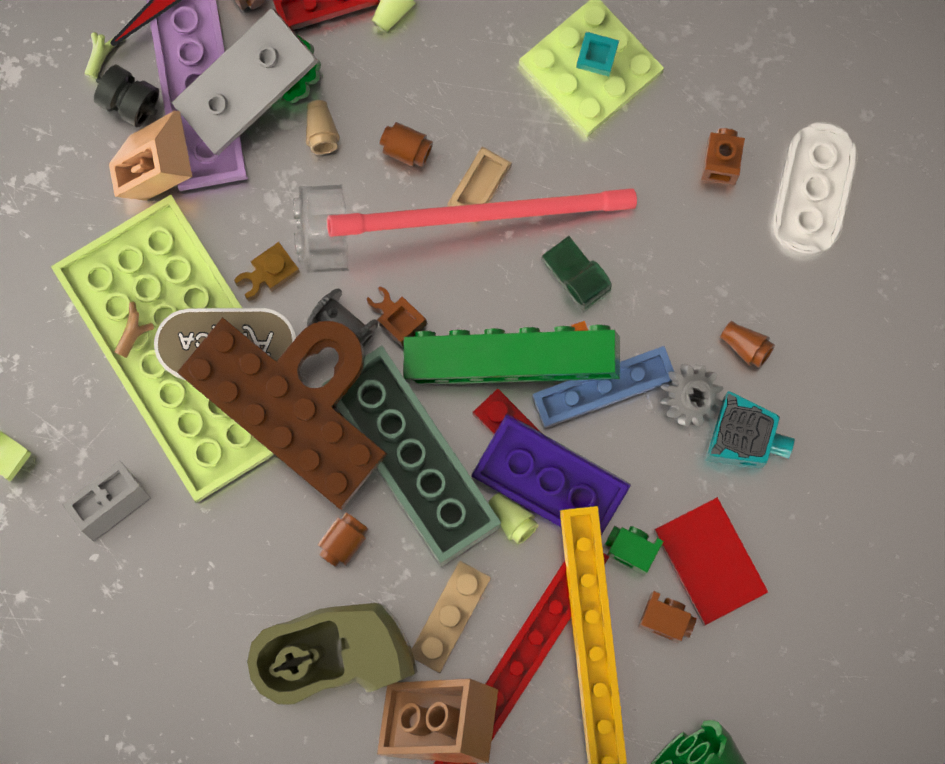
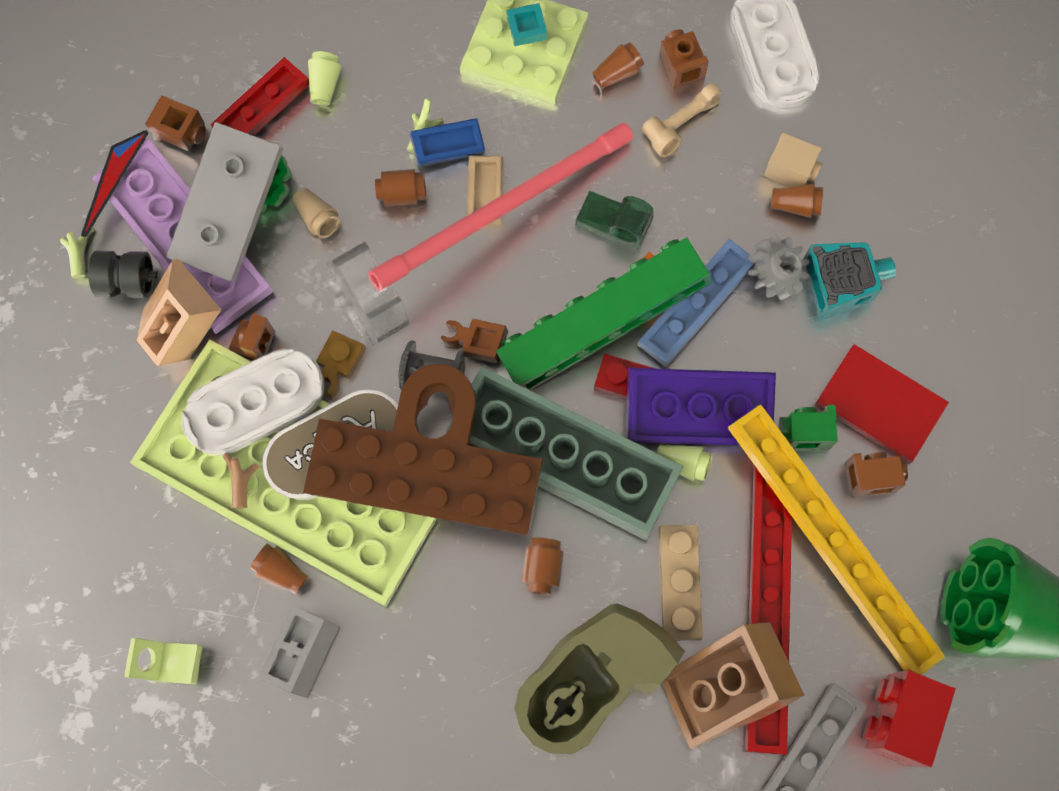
camera: 25 degrees left, 5 degrees down
none -> white tile [181,349,324,456]
none -> dark orange bracket [229,313,276,361]
none -> dark orange cone [249,543,309,595]
none -> yellowish green bar [407,99,444,155]
none -> blue tile [410,118,486,168]
none -> dark orange cone [592,42,644,89]
none -> tan brick [641,82,722,158]
none -> tan brick [763,132,823,187]

